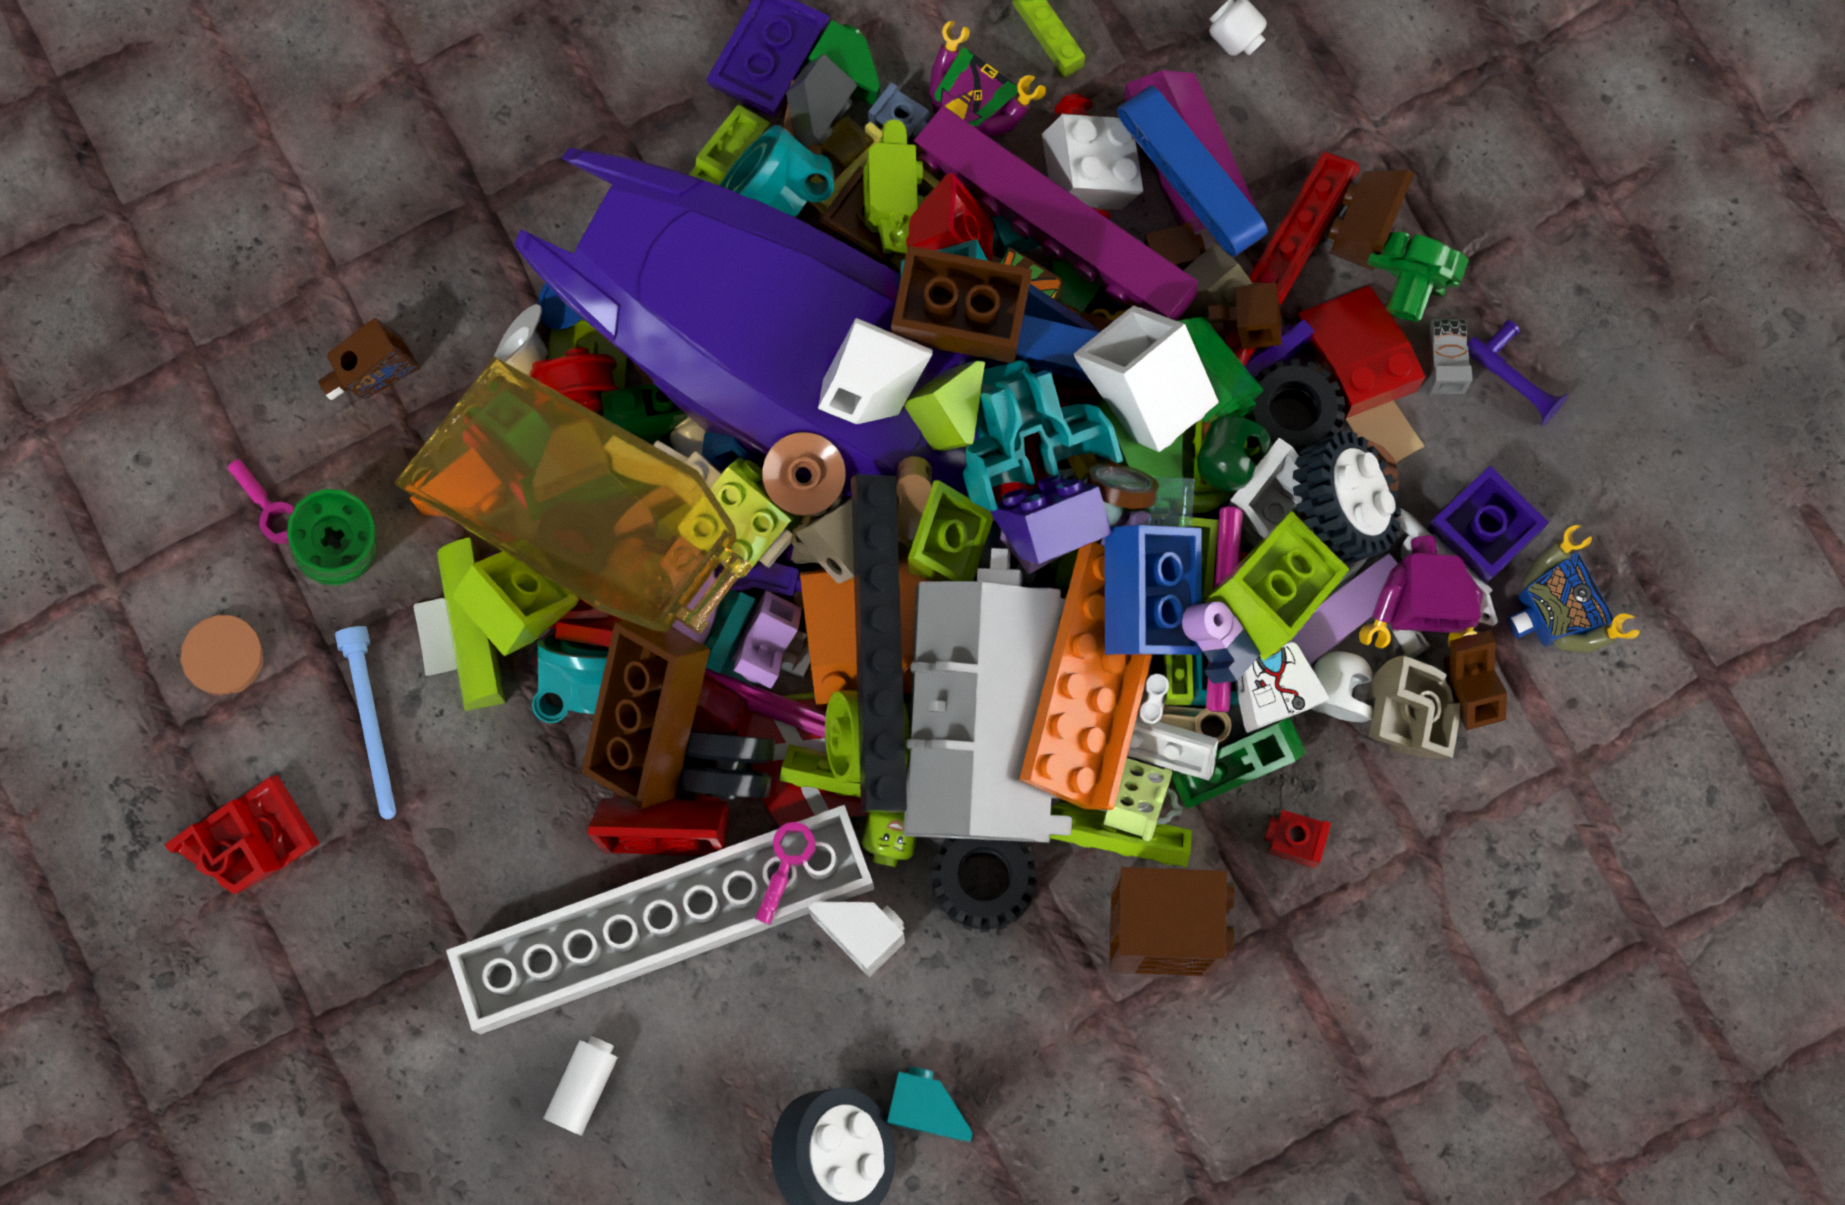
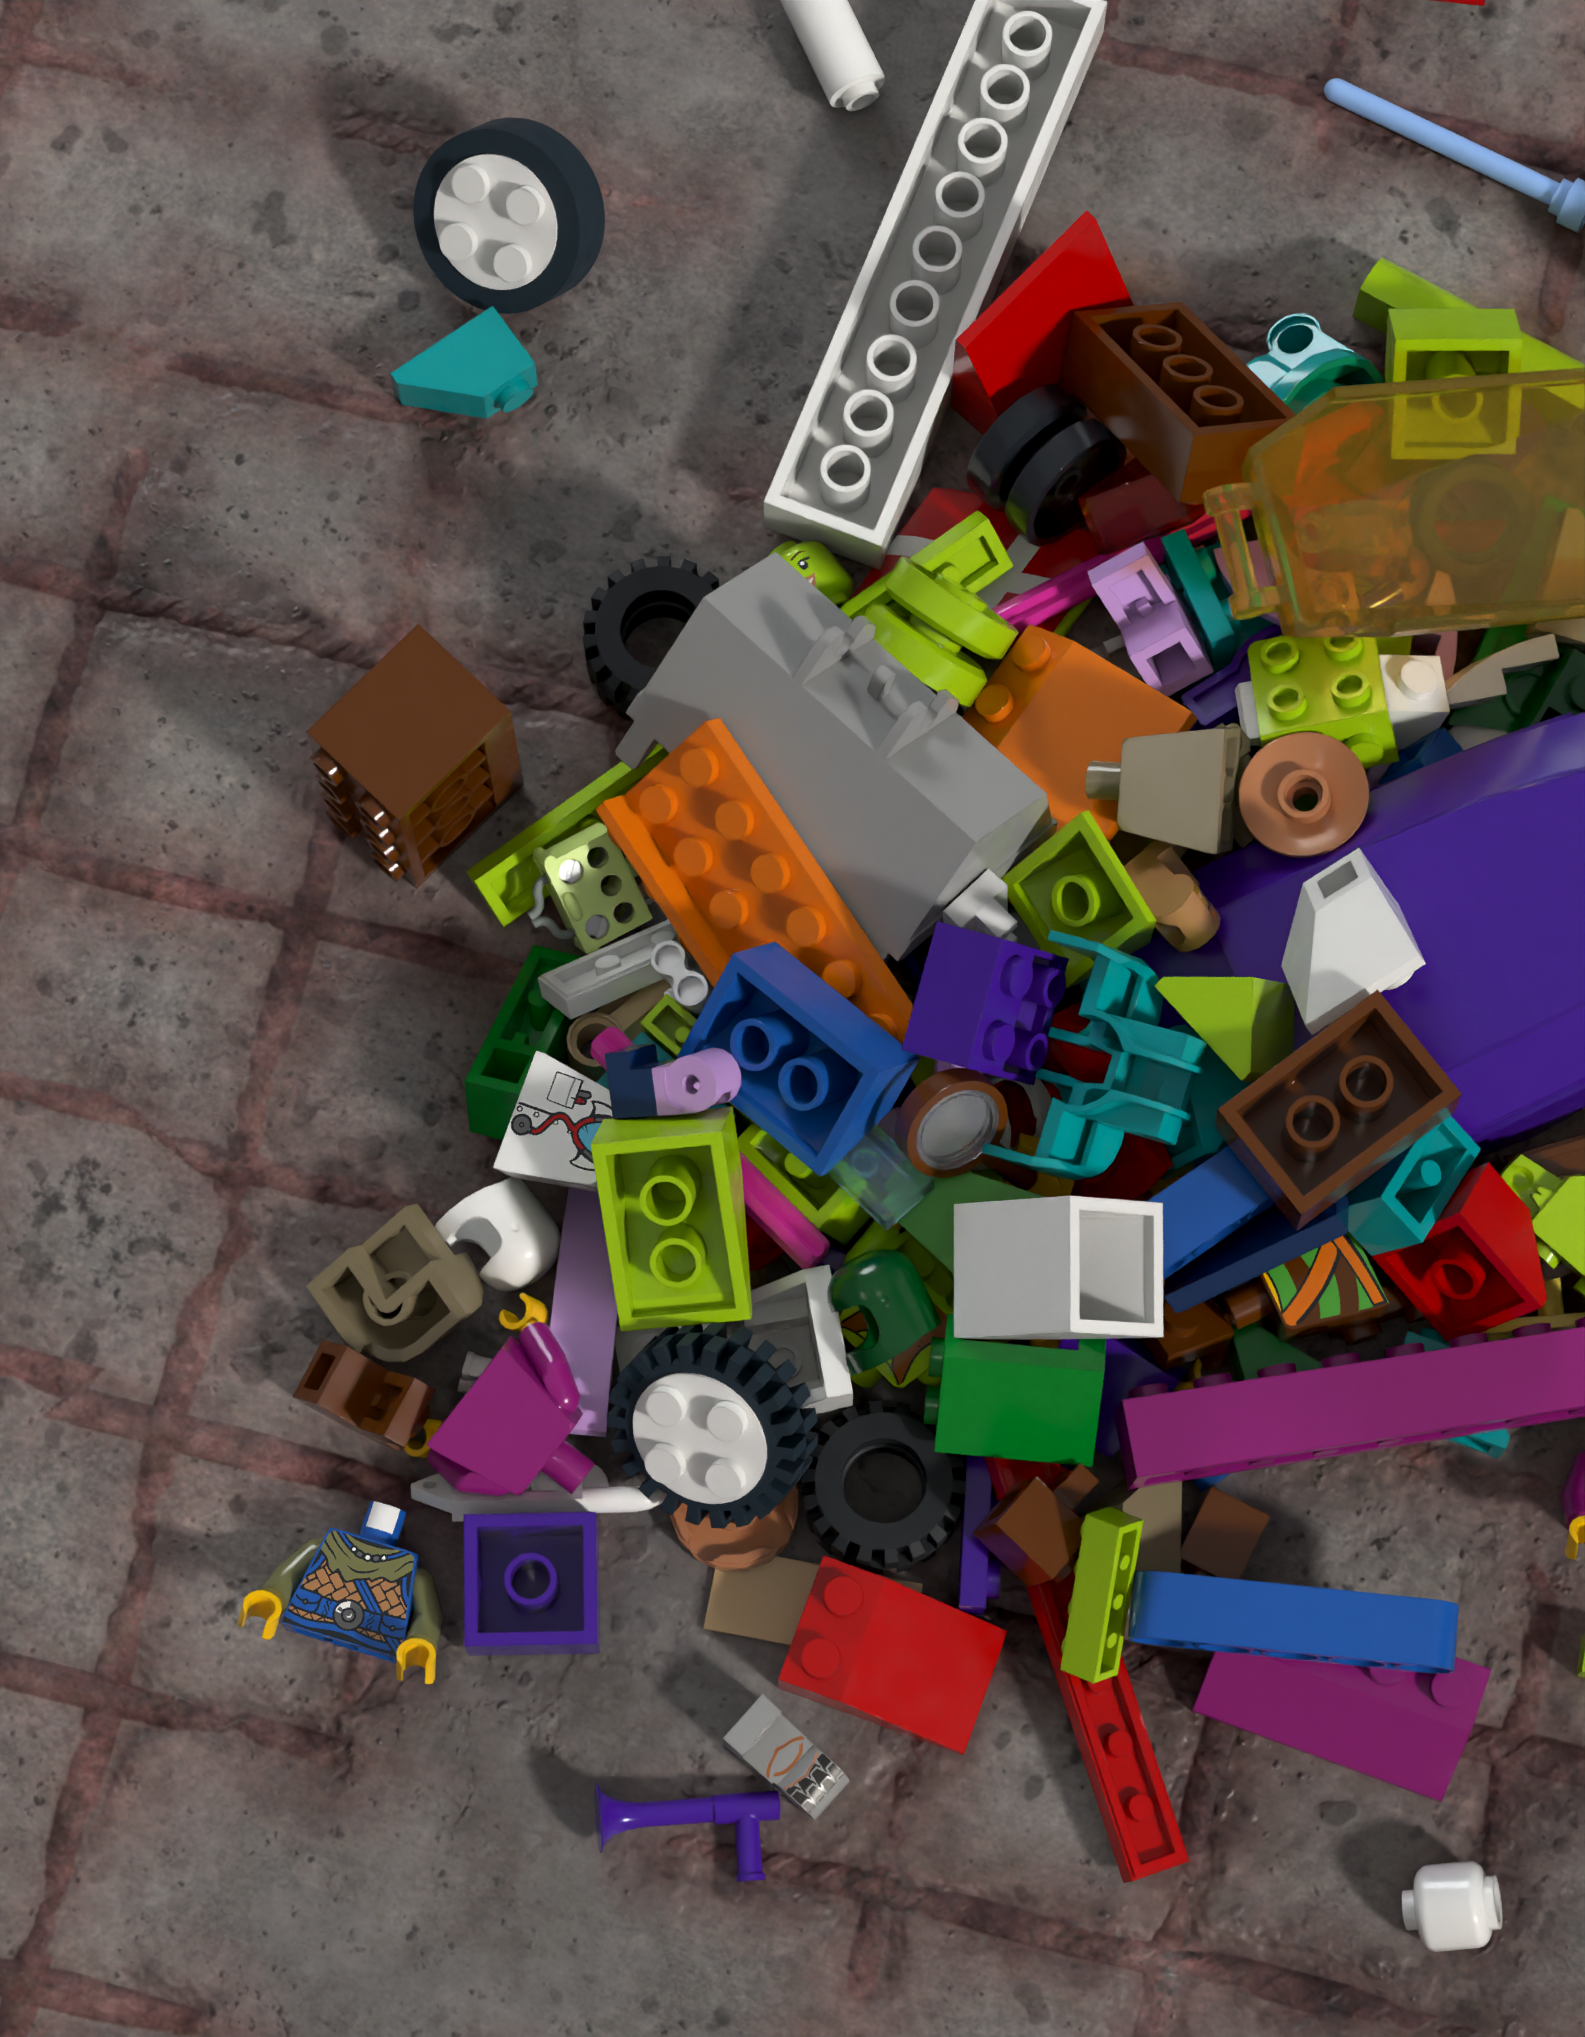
camera: 130 degrees right, 0 degrees up
white sticker [413,598,457,676] -> none
dark pink piece [755,822,816,925] -> none
white slope [808,901,905,977] -> none
black plate [851,474,907,812] -> none
white brick [1042,94,1143,220] -> none
red brick [1264,809,1332,868] -> none
reddish brown slope [1327,170,1414,271] -> none
green piece [1367,231,1469,322] -> none
none -> lime piece [1060,1507,1143,1684]

